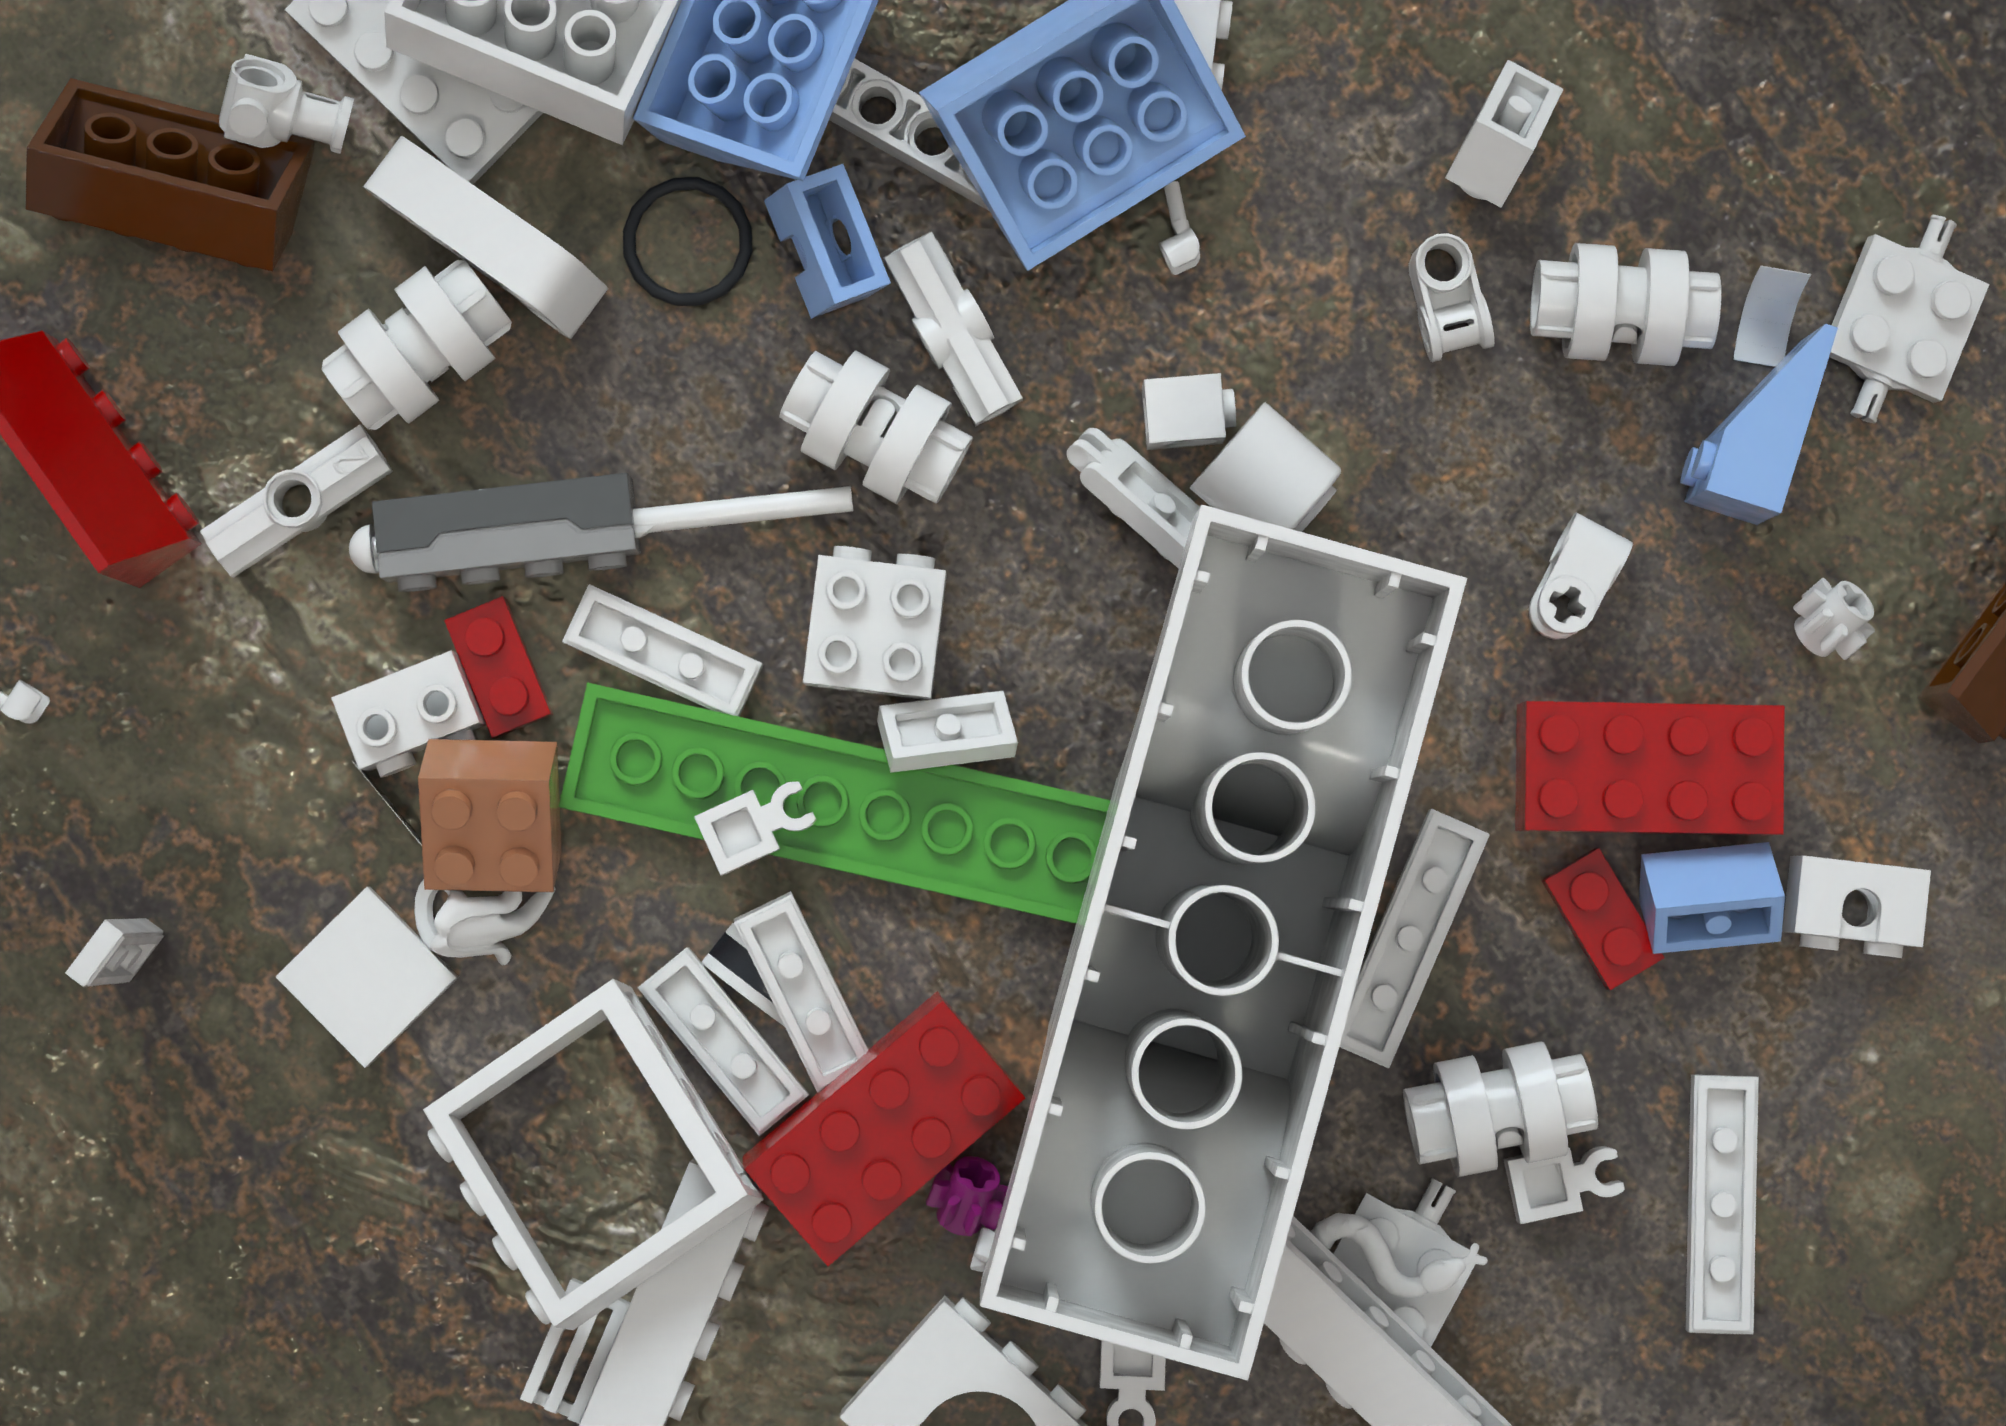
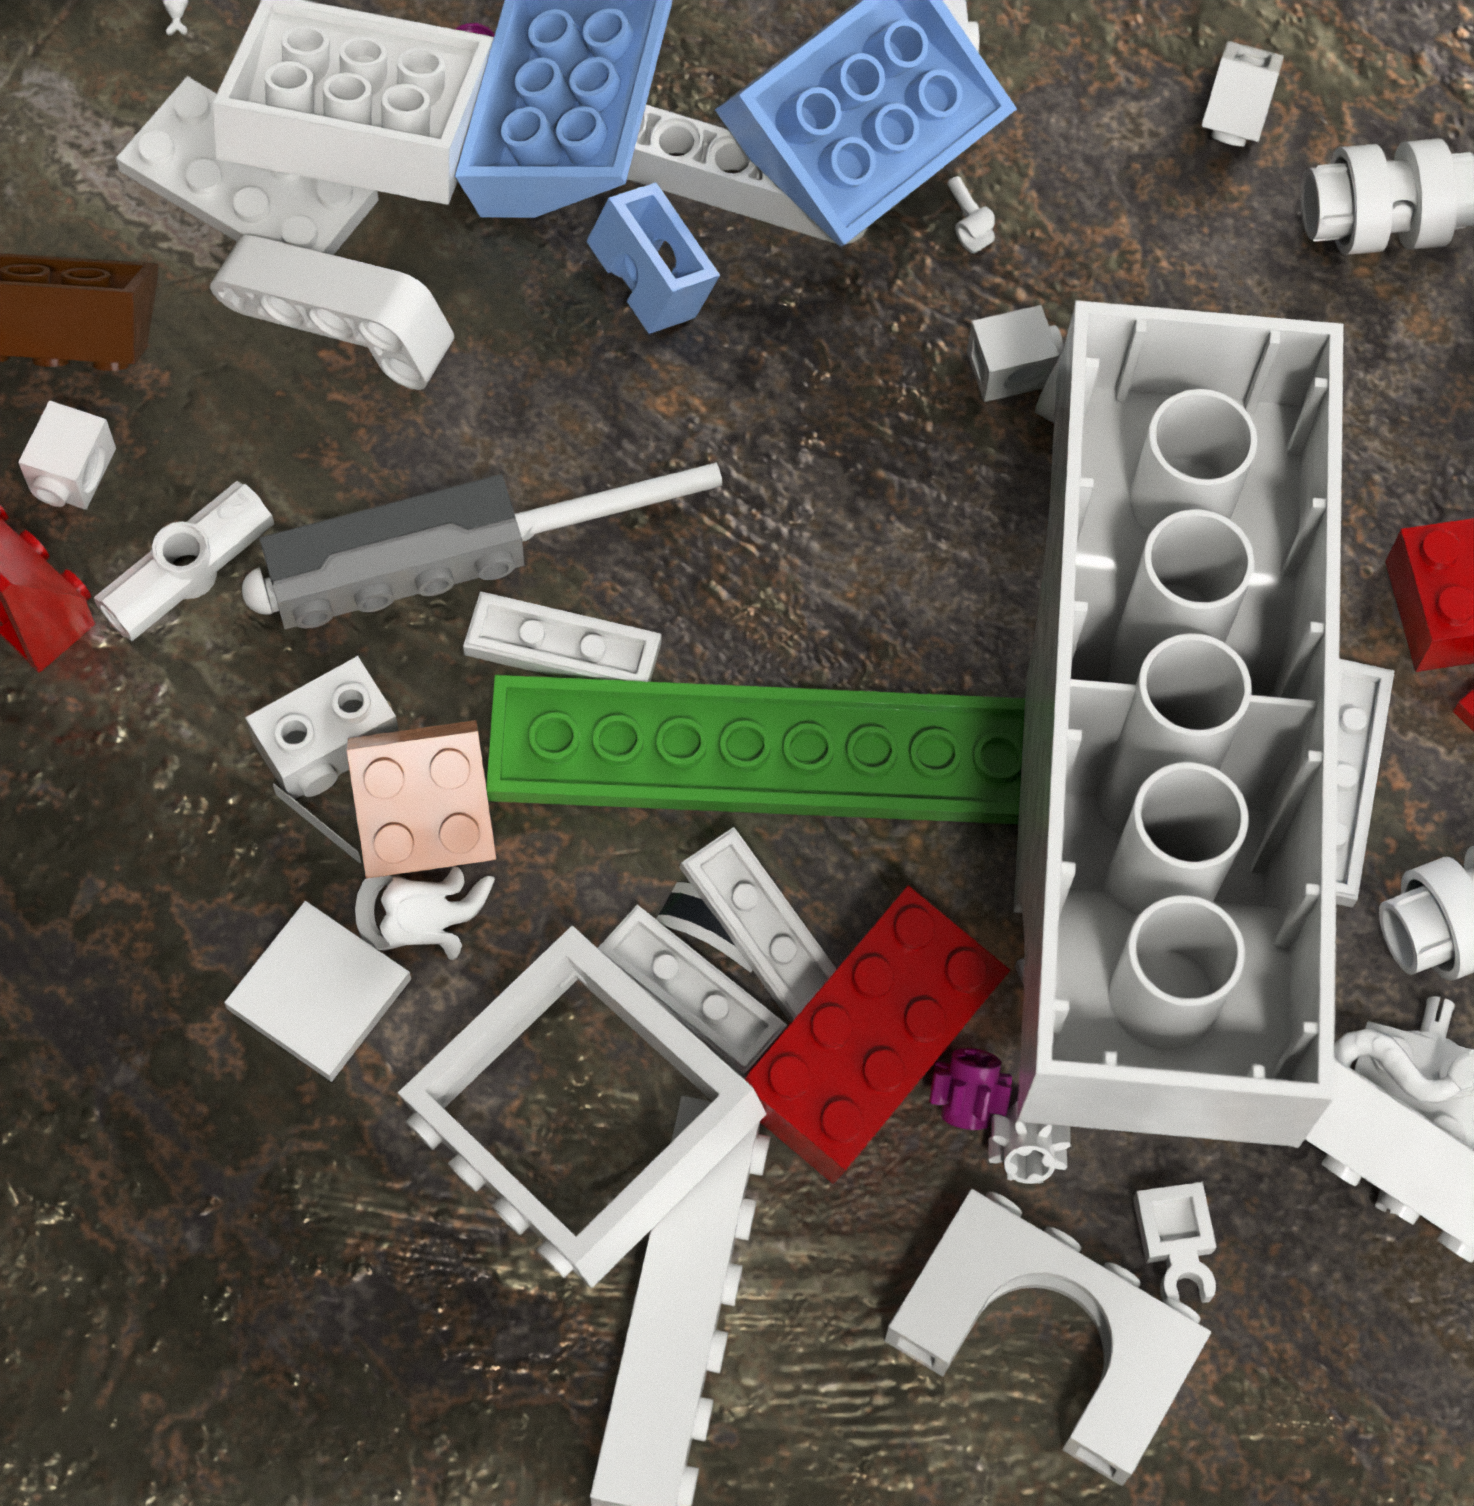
camera: 10 degrees left, 20 degrees down
white tile [65,918,164,987] -> none
white connector [219,54,354,154] -> none
white piece [322,260,512,430] -> none
red plate [444,596,554,739] -> none
white tile [520,1278,631,1424] -> none
black piece [623,177,752,306] -> none
white plate [694,782,817,876] -> none
white piece [779,351,973,504] -> none
white brick [803,546,947,700] -> none
white plate [877,691,1018,773] -> none
white piece [883,232,1023,427] -> none
white hinge [1067,428,1200,569] -> none
white piece [1409,233,1495,362] -> none
white piece [1529,513,1633,640] -> none
none -> white brick [18,400,116,510]

